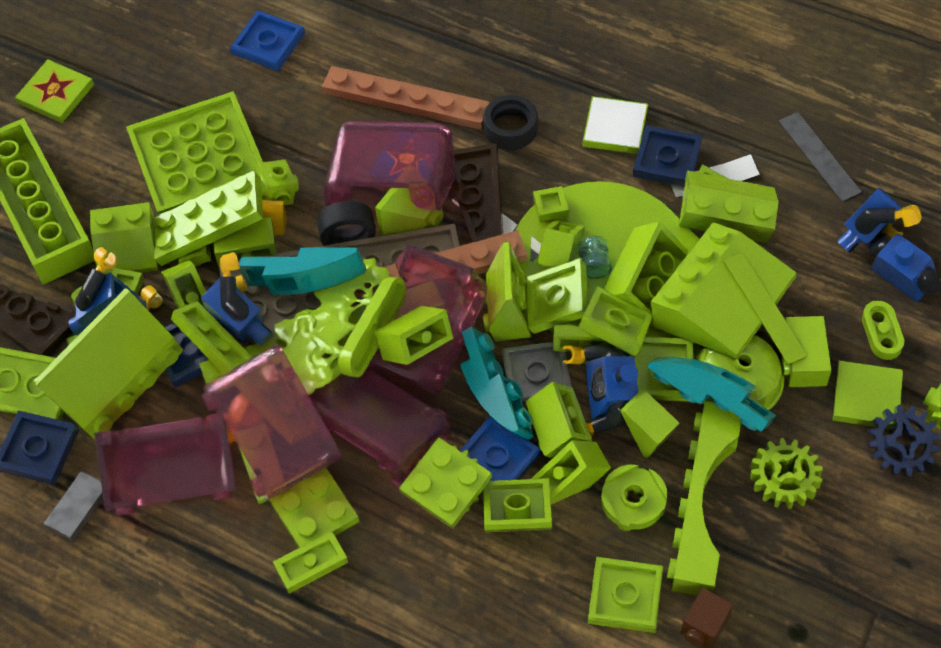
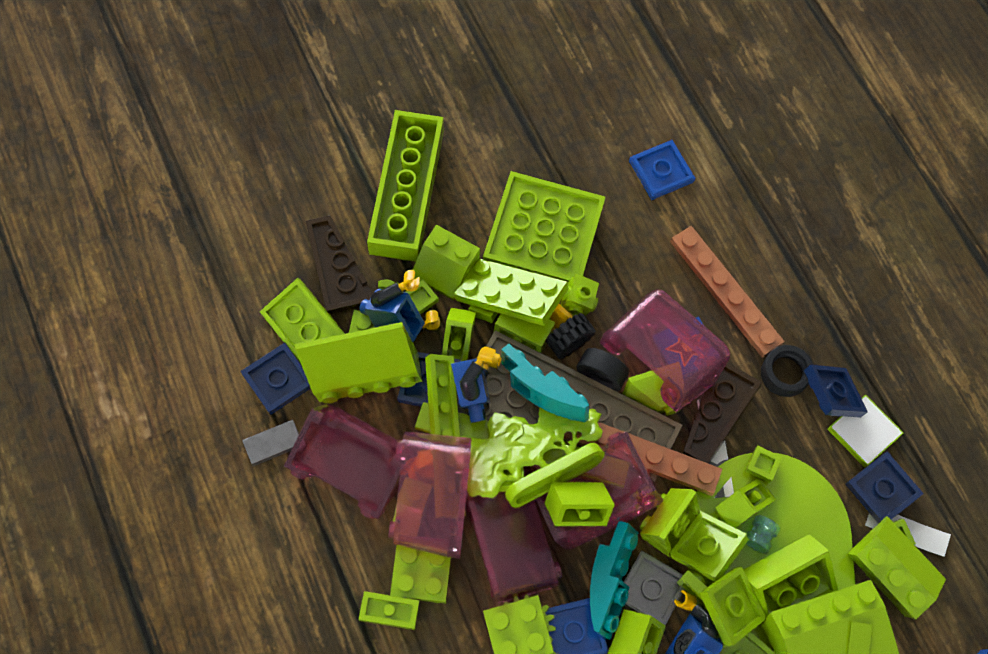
camera: 30 degrees right, 10 degrees up
lime tile [15,59,94,123] -> none
none -> black tyre [546,313,596,359]
none -> dark blue plate [804,365,868,418]

